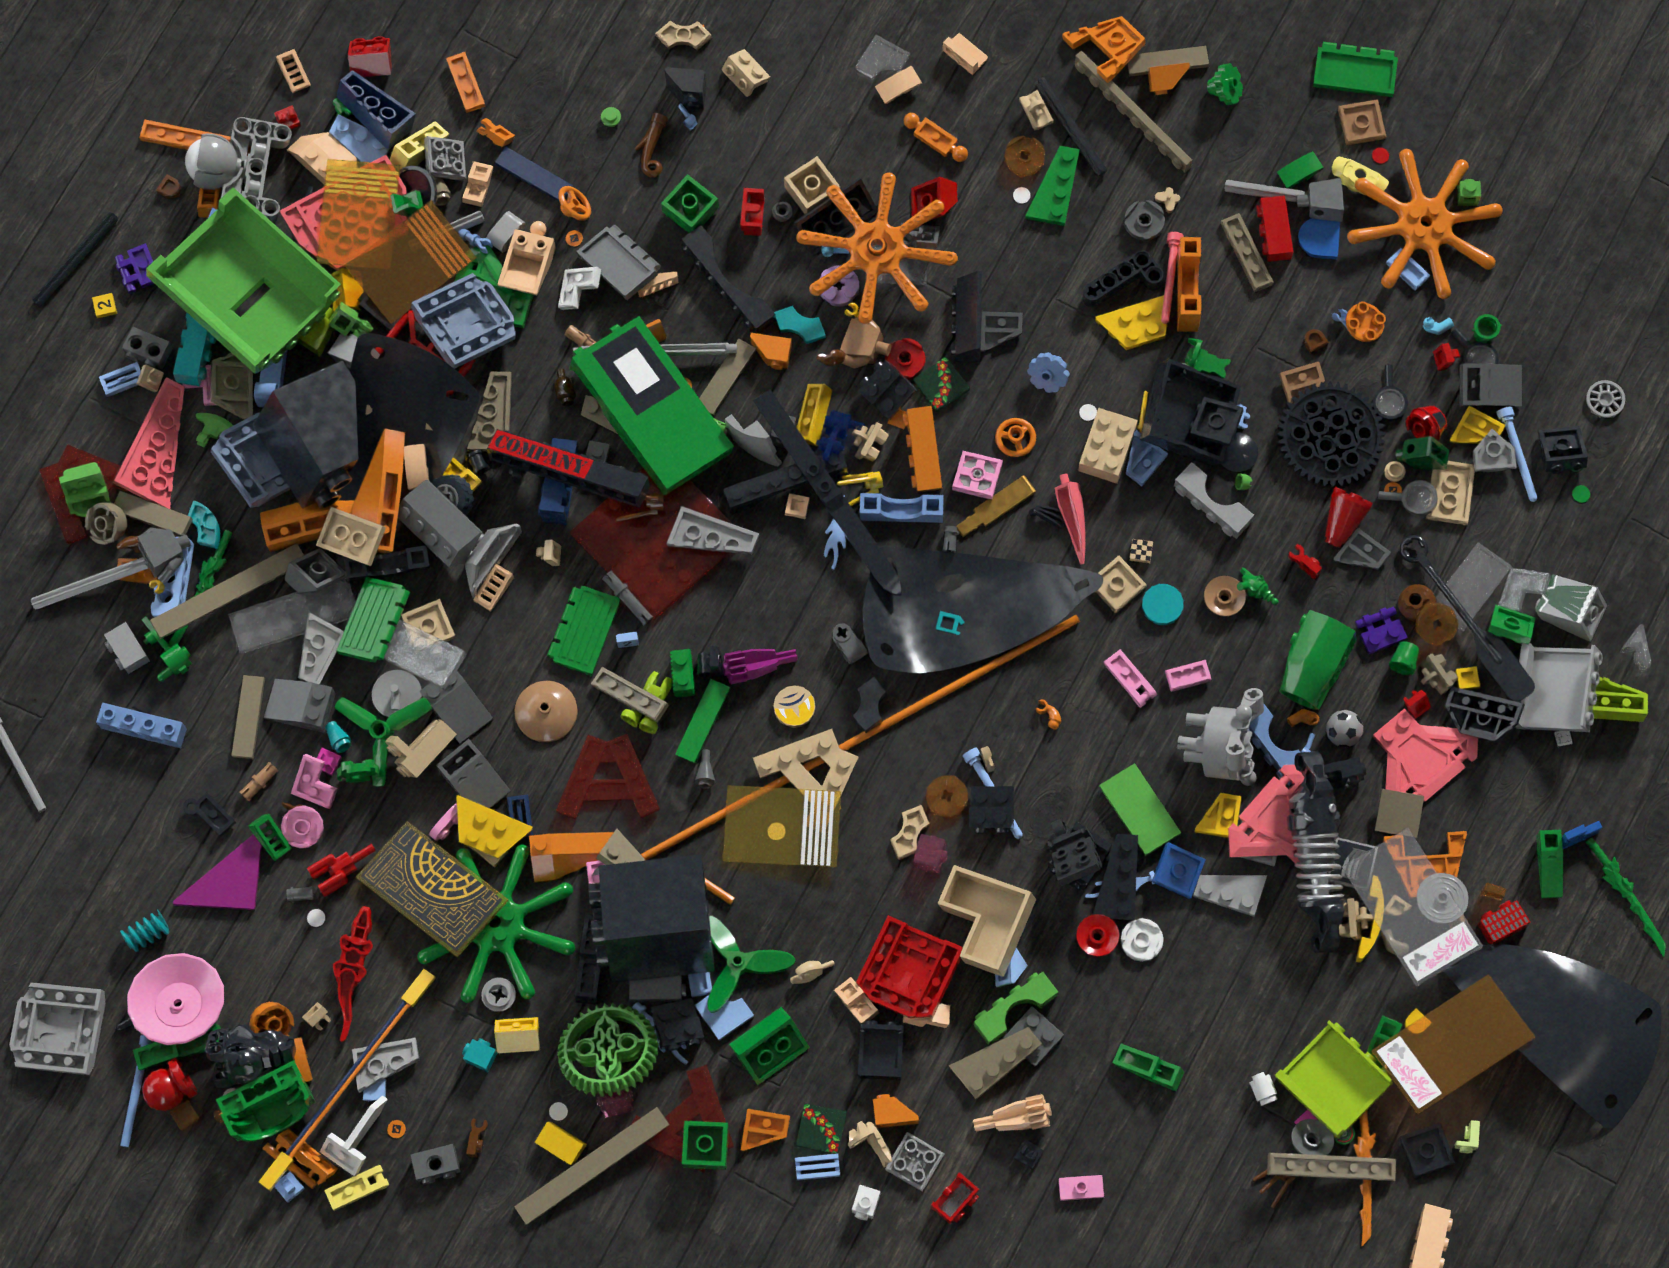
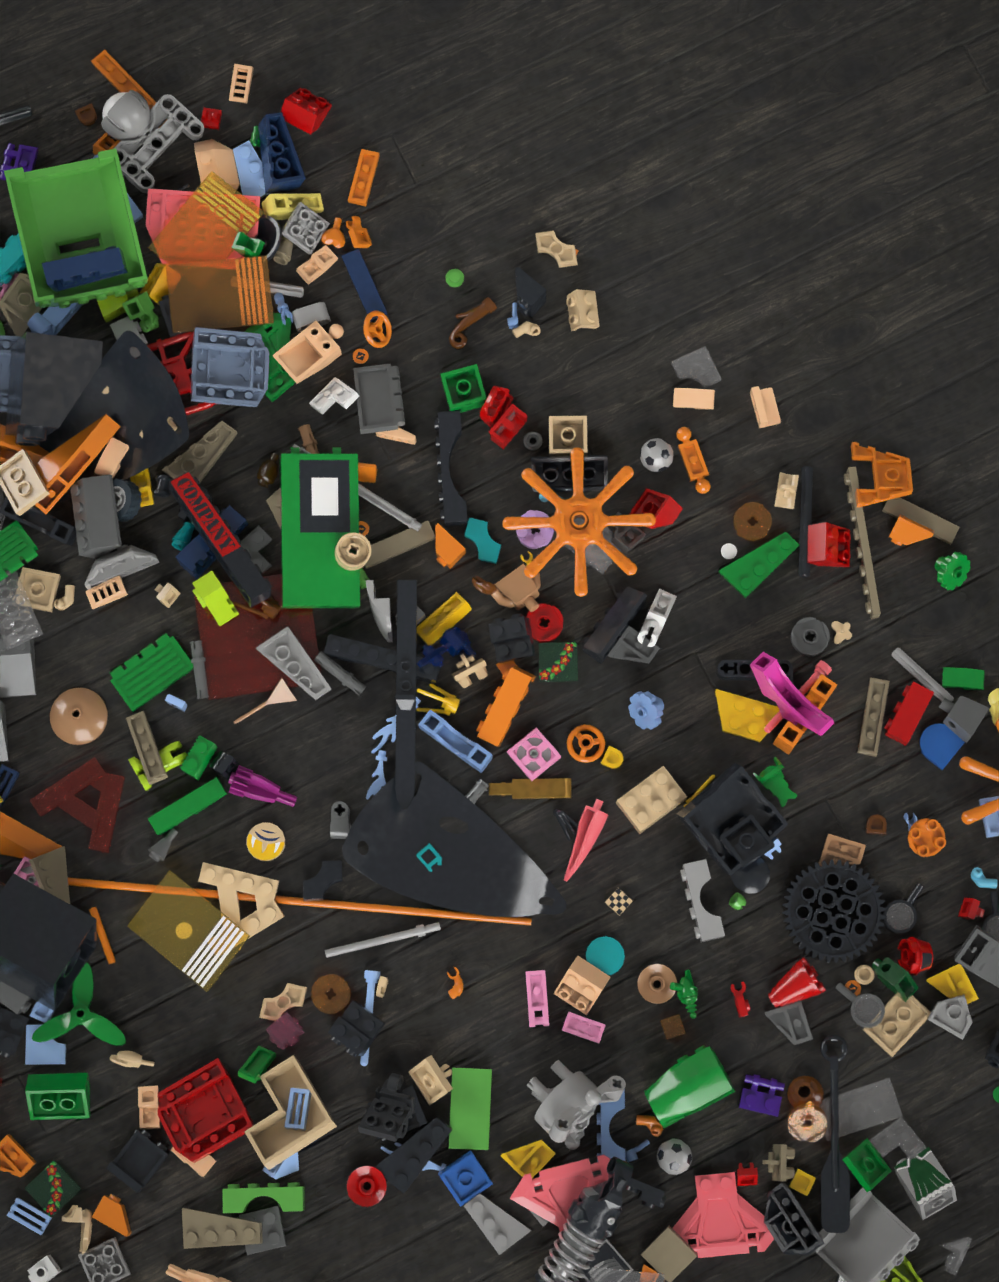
camera: 35 degrees right, 5 degrees up
light nougat plate [785,494,810,519] -> none
white sticker [1079,404,1097,421] -> none
tan tile [1088,556,1147,613] -> none
white tile [1121,918,1164,962] -> none
medium blue wing [1126,430,1168,486] -> none
green piece [1389,641,1419,675] -> none
light blue piece [1496,407,1537,502] -> none
none -> dark blue wedge [42,246,128,292]
none -> tan arm [54,585,75,610]
none -> teal cone [172,522,195,551]
none -> lime wedge [192,571,239,626]
none -> piece [234,678,297,724]
none -> green tile [238,1046,276,1083]
none -> light blue tile [284,1088,311,1131]
none -> dark grey pin [314,651,367,696]
none -> orange rock [321,218,345,248]
none -> light grey bar [325,922,441,958]
none -> tan wheel [335,532,371,571]
none -> light blue piece [366,750,387,800]
none -> tan tile [409,1055,453,1105]
none -> red slope [480,385,513,428]
none -> tan arm [512,322,541,338]
none -> light nougat slope [554,956,611,1015]
none -> yellow tile [601,746,623,769]
none -> white plate [637,589,677,647]
none -> light grey piece [640,438,674,472]
none -> clear orange tile [660,1014,686,1039]
none -> dark pink arch [750,652,834,736]
none -> red slope [807,522,851,567]

